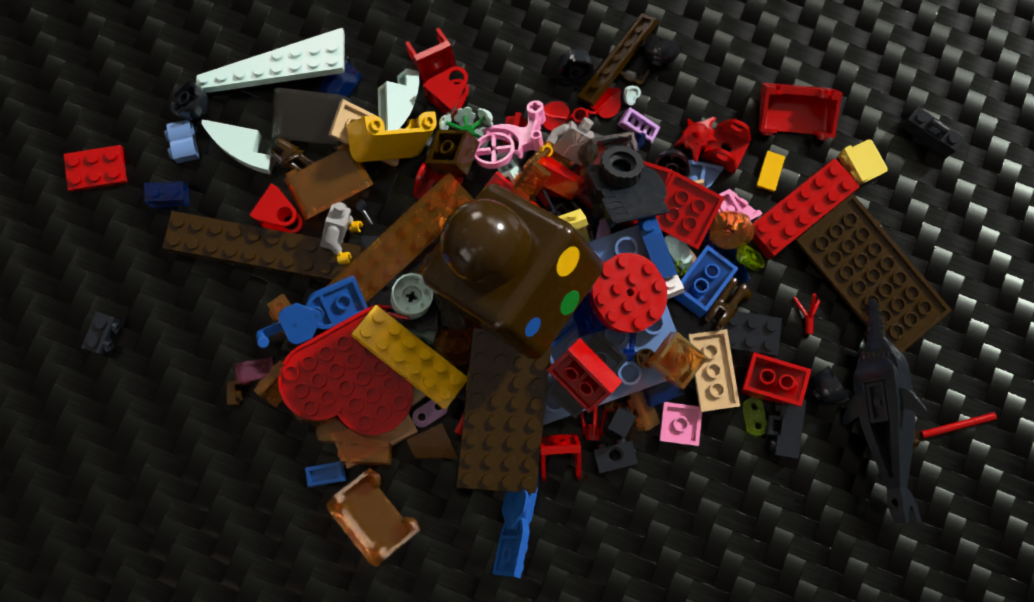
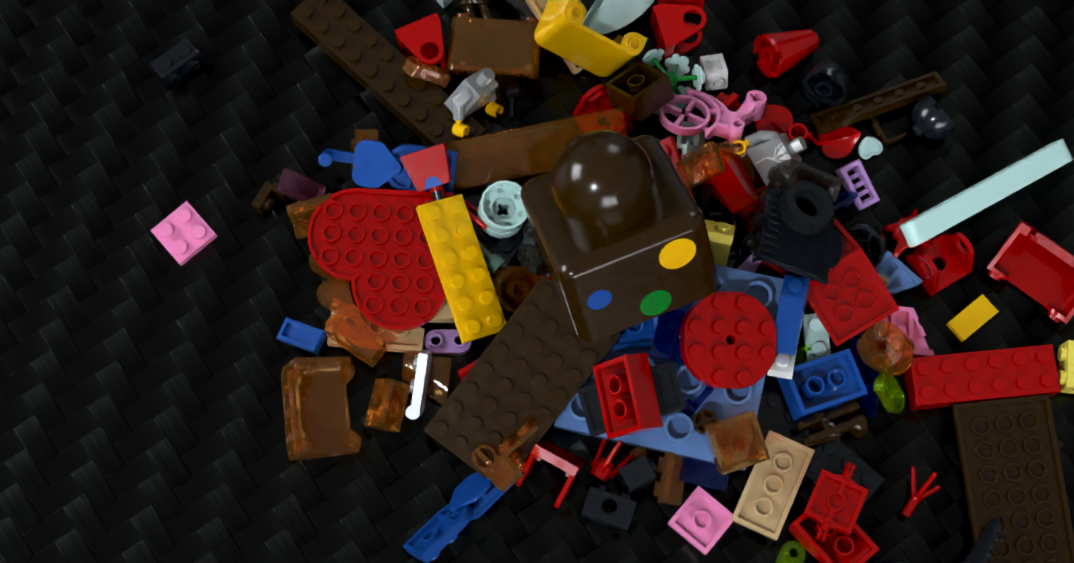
camera: 40 degrees right, 5 degrees down
none -> bright pink plate [150,201,218,266]
none -> clear orange brick [364,379,410,432]
none -> red torso [400,142,452,202]
none -> clear orange piece [402,56,451,88]
none -> plate [406,349,433,420]
none -> clear orange piece [472,444,518,492]
none -> clear orange bracket [497,421,539,482]
none -> white bracket [700,53,728,91]
none -> red cone [753,29,819,78]
none -> red plate [803,462,869,542]
none -> light aqua beam [899,139,1073,248]

